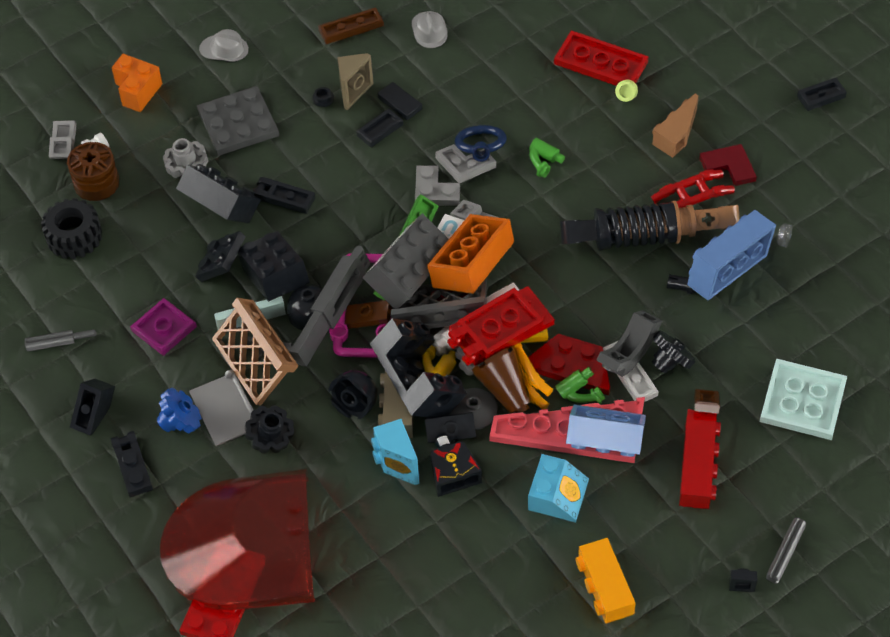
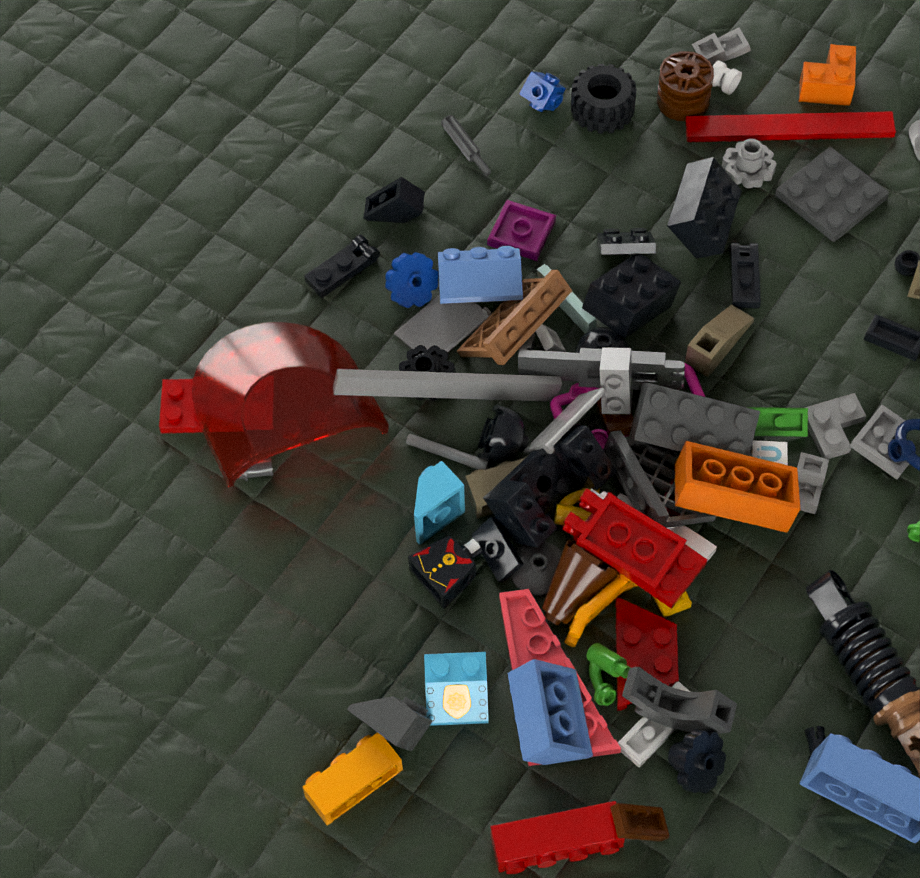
camera: 70 degrees right, 5 degrees up
none -> light grey tile [333,369,562,401]
none -> dark grey slope [347,696,433,751]
none -> light grey bar [406,433,489,470]
none -> medium blue slope [438,246,523,304]
none -> blue brick [520,71,566,112]
none -> light grey piece [523,388,609,454]
none -> white tile [536,324,566,352]
none -> light grey brick [600,348,633,414]
none -> red tile [685,111,896,142]
none -> dark tan slope [685,304,755,377]

